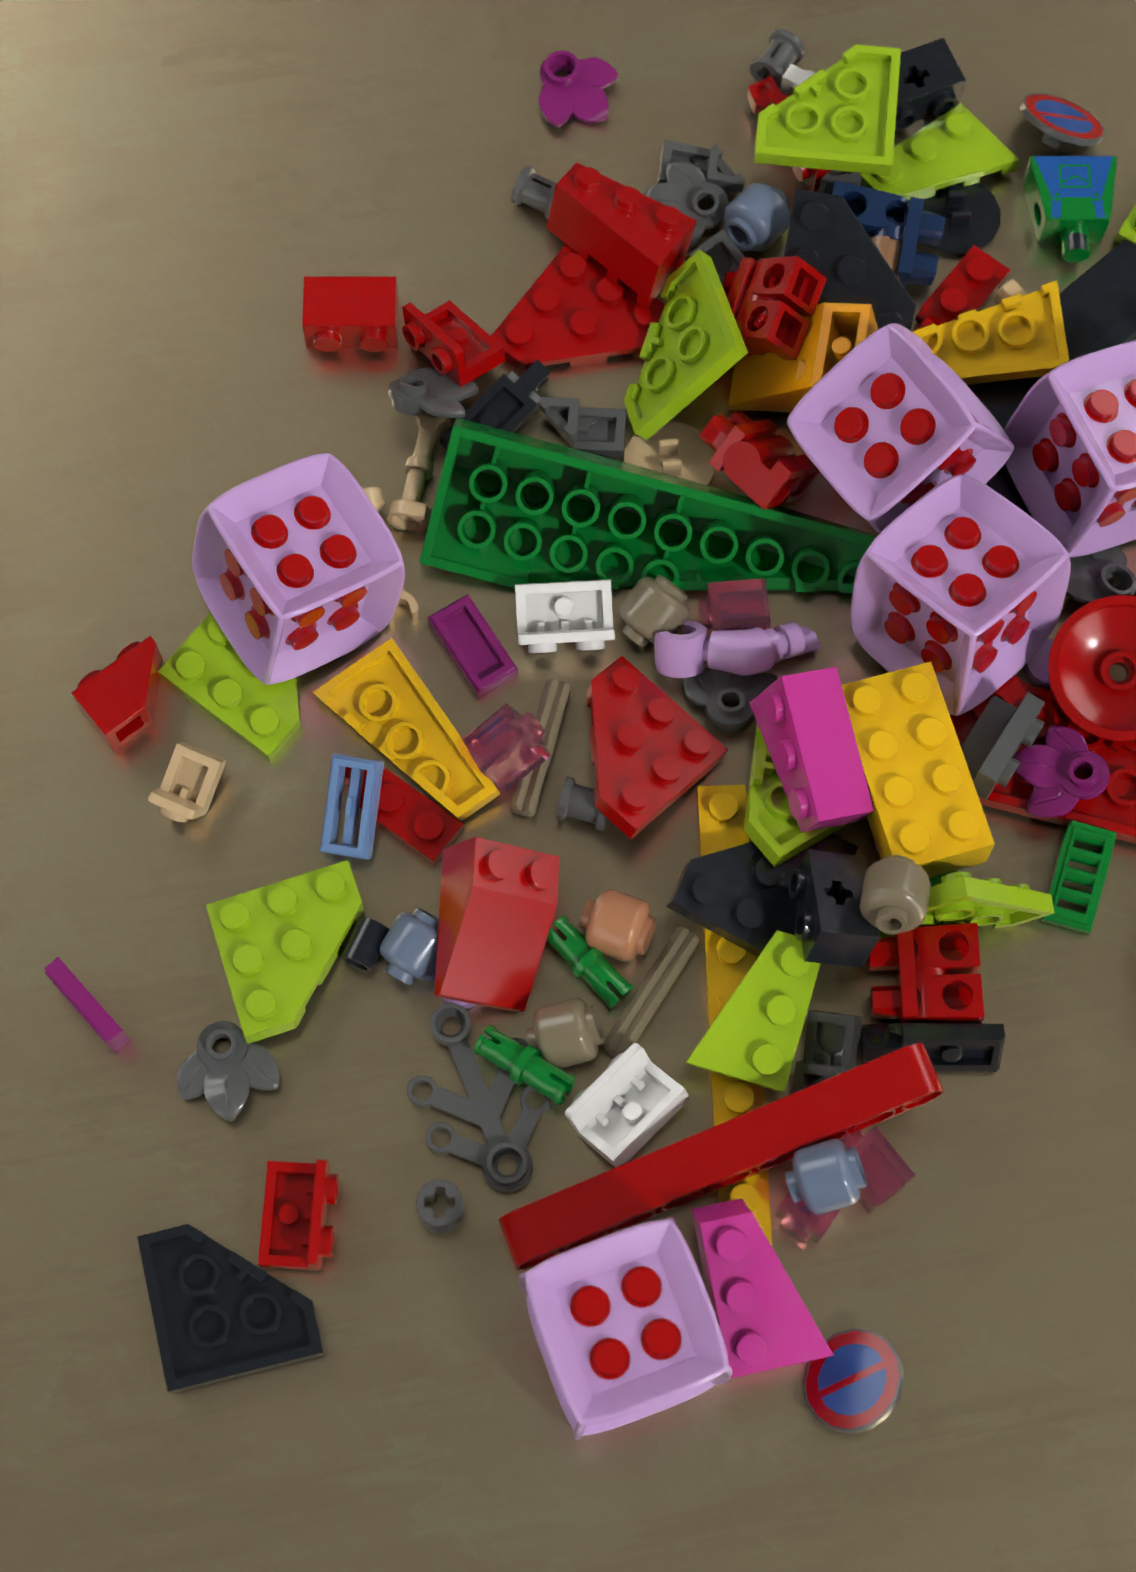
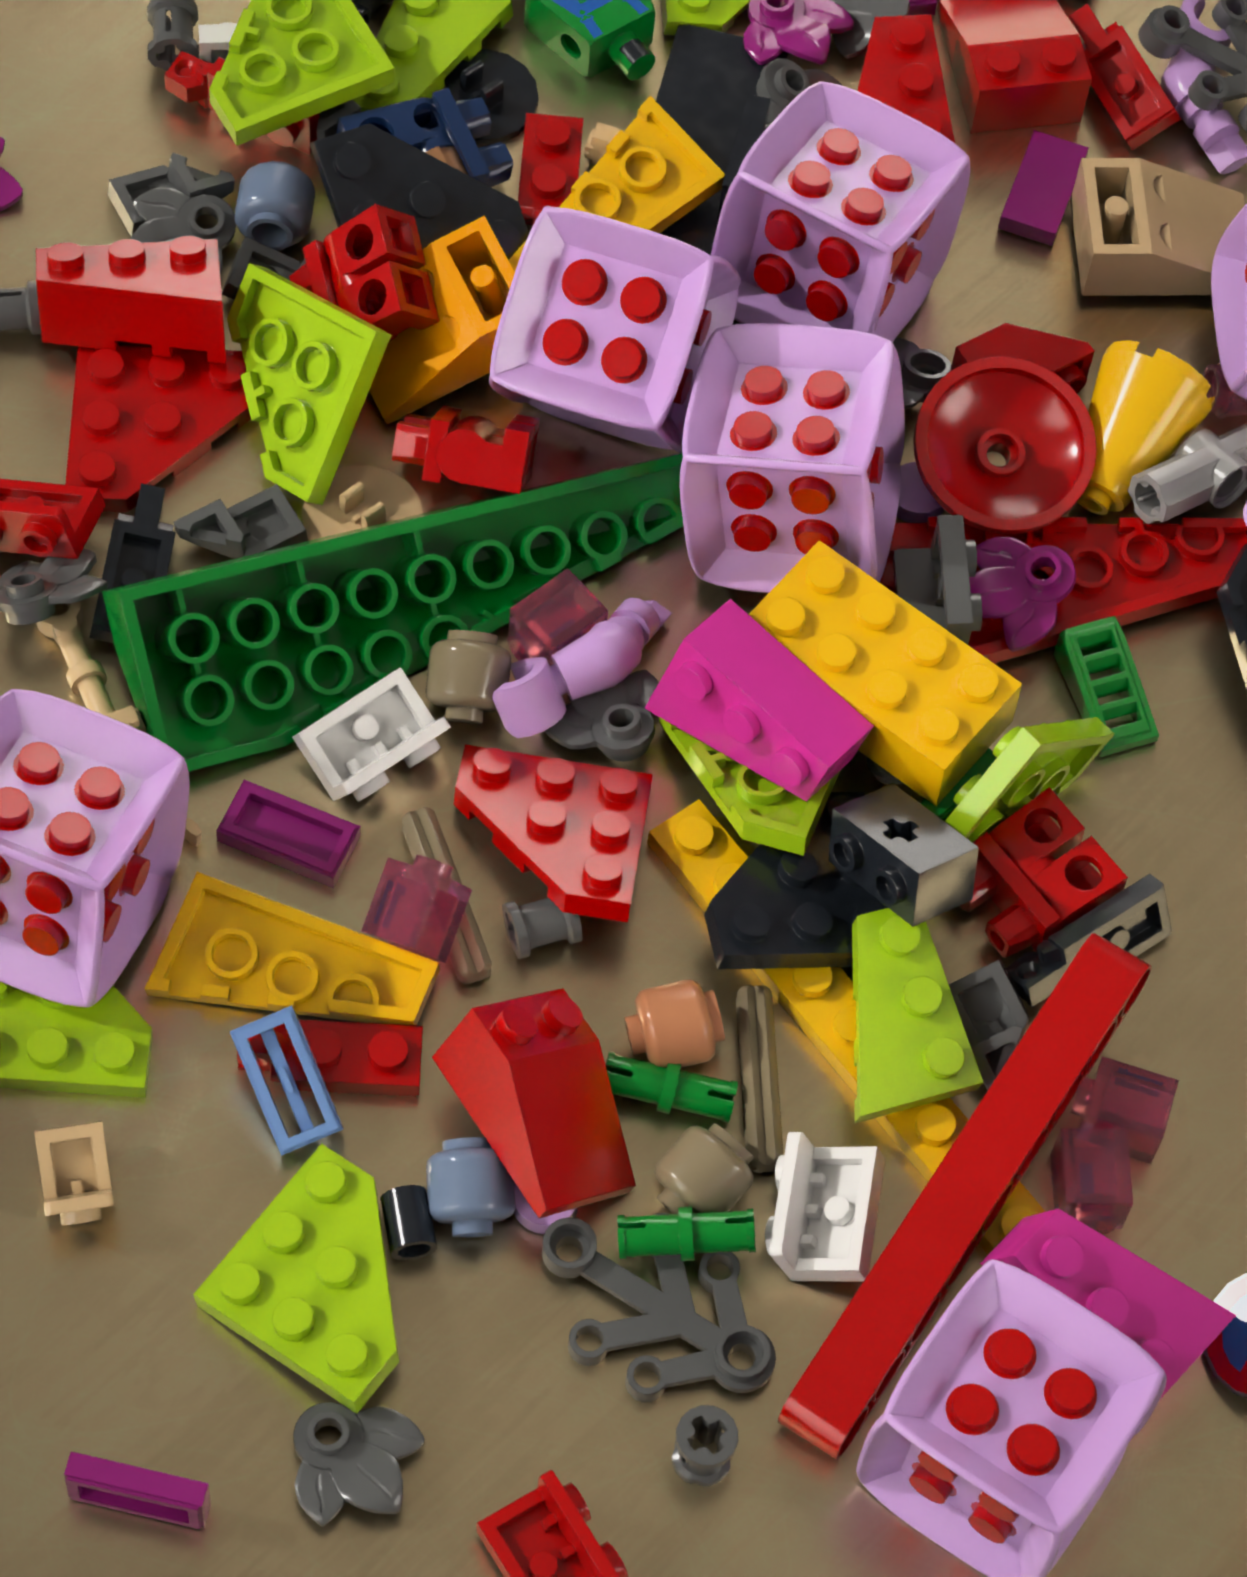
camera: 40 degrees left, 10 degrees down
sand blue head [785,1139,867,1215] -> none
dark tan head [860,855,931,934] -> none

